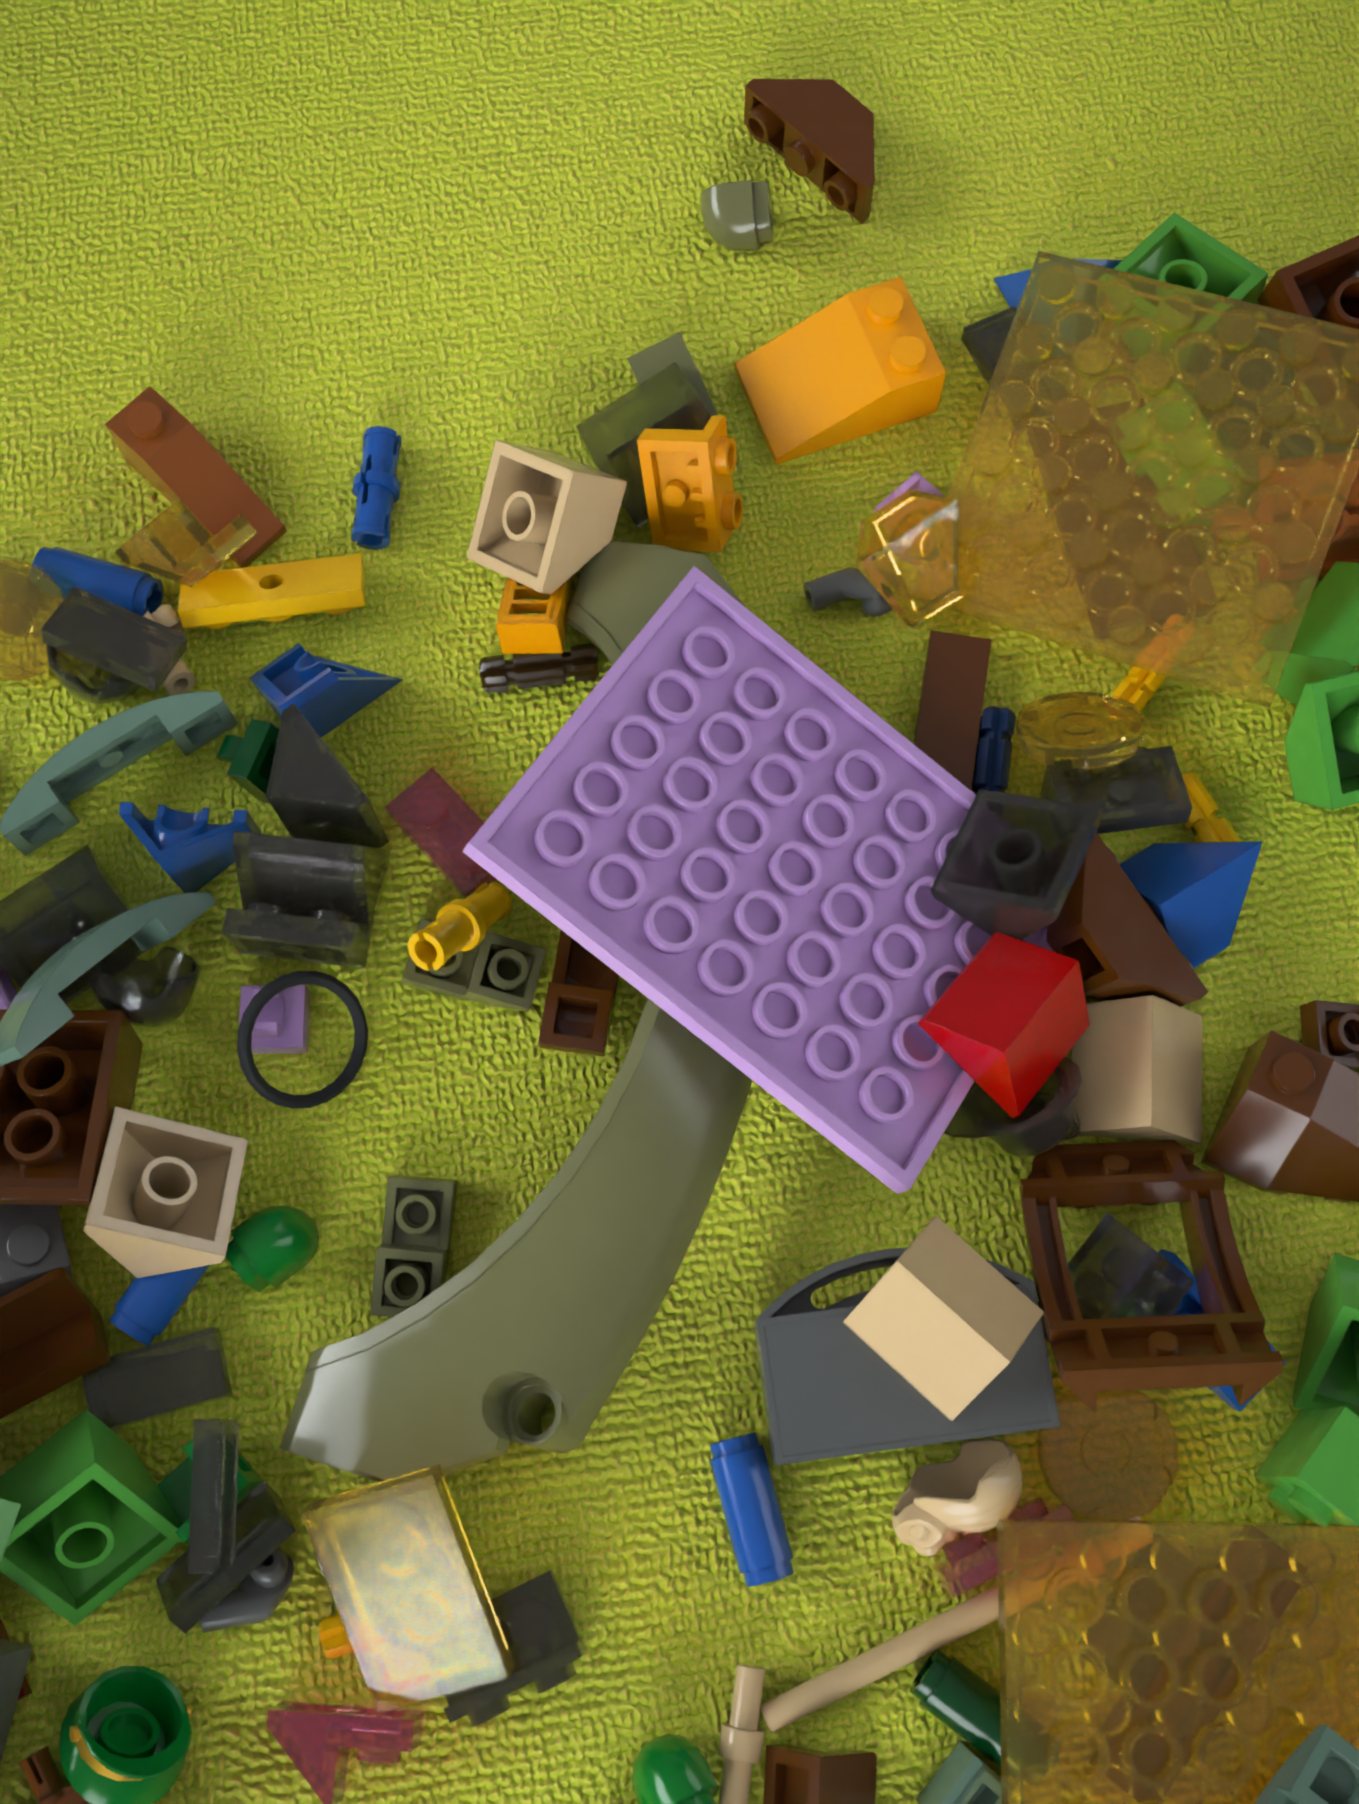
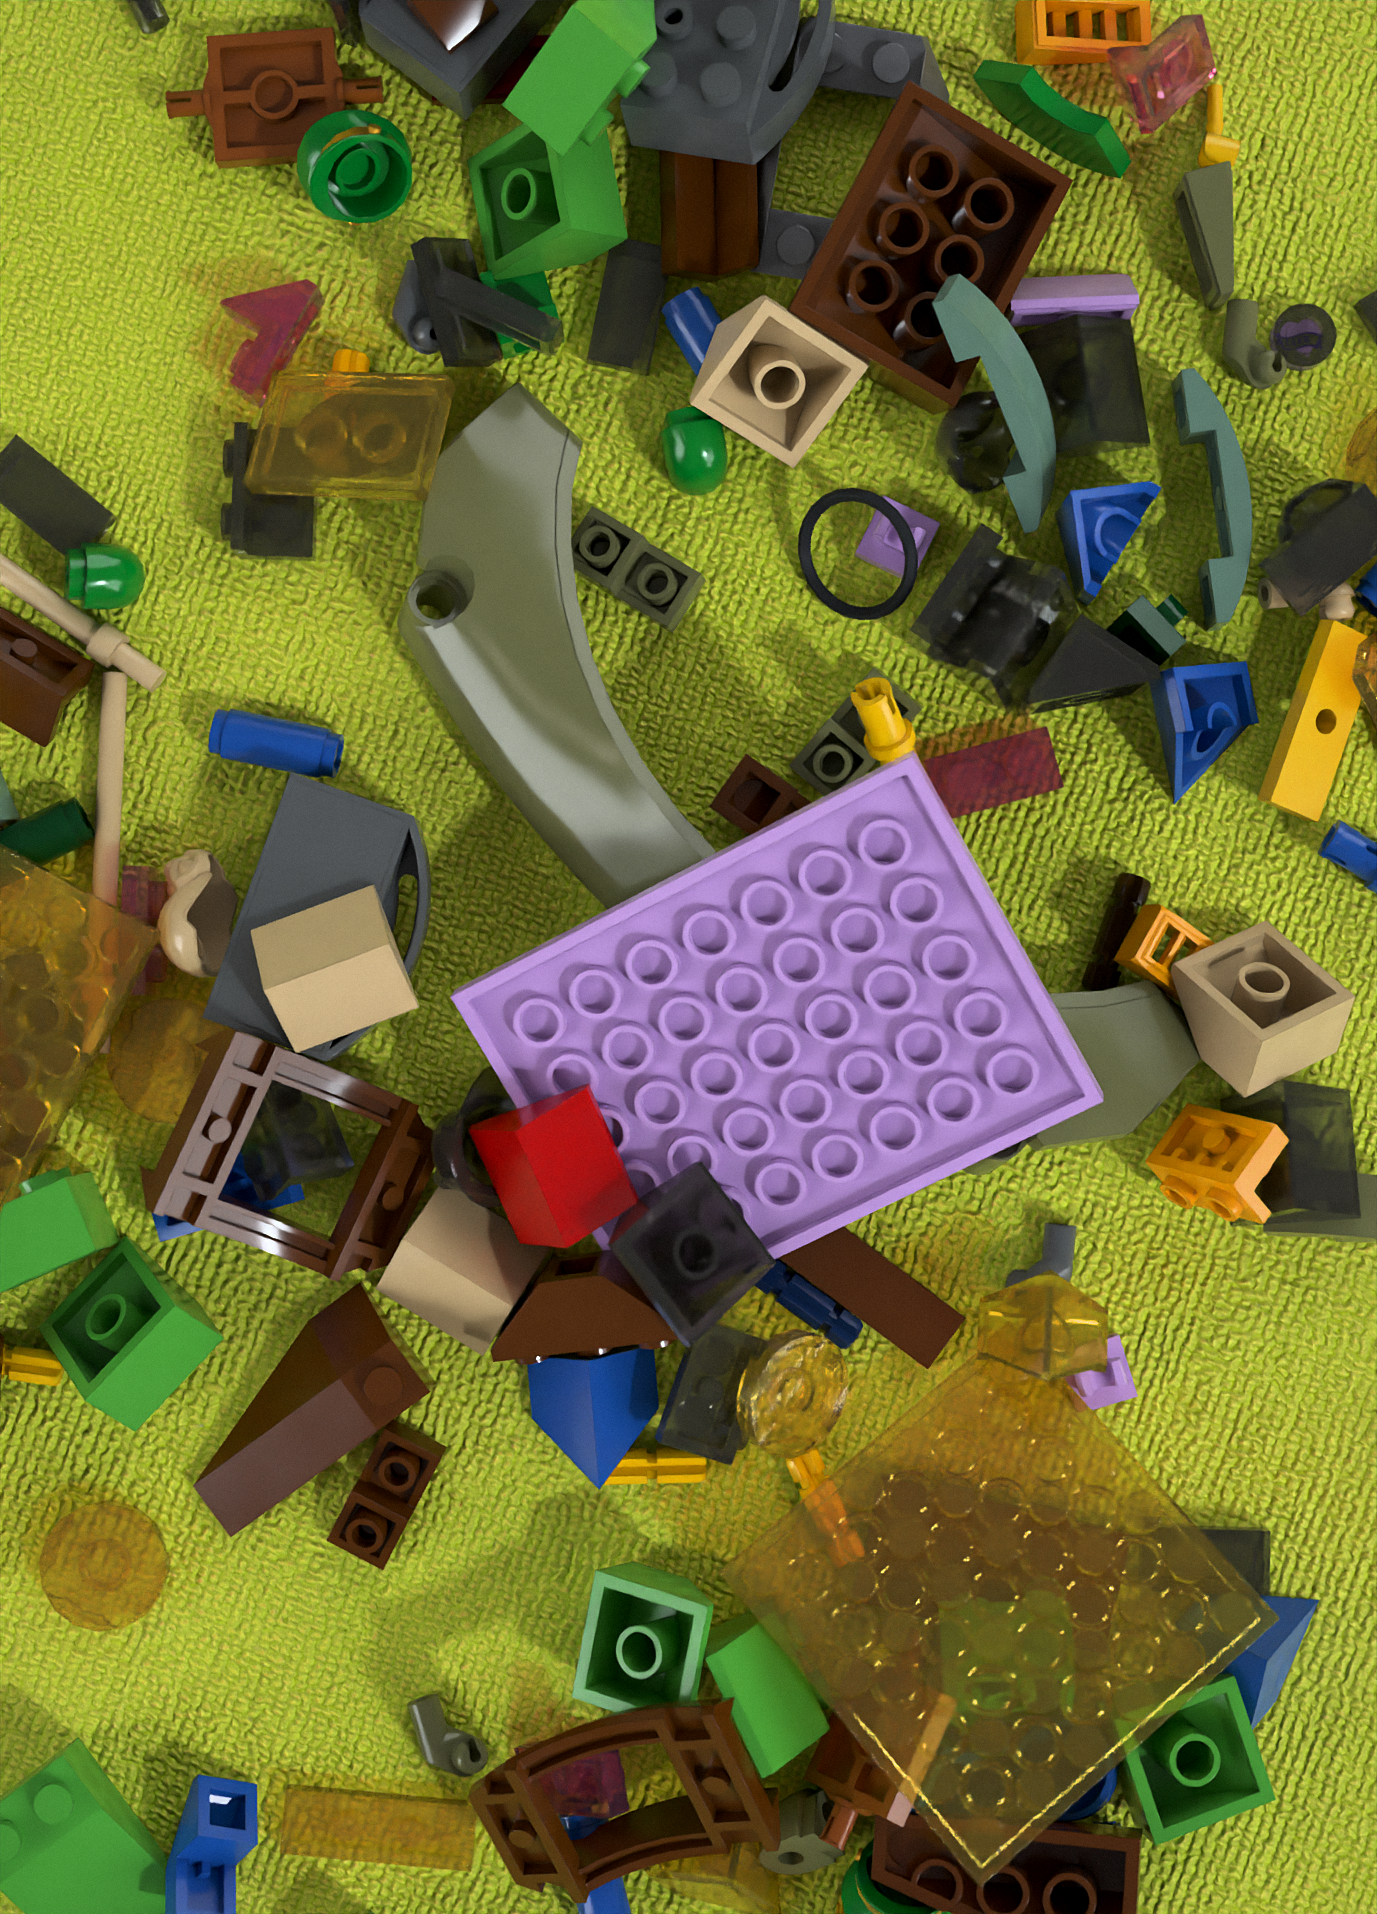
camera: 120 degrees right, 15 degrees up
light orange slope [734,276,946,465] -> none

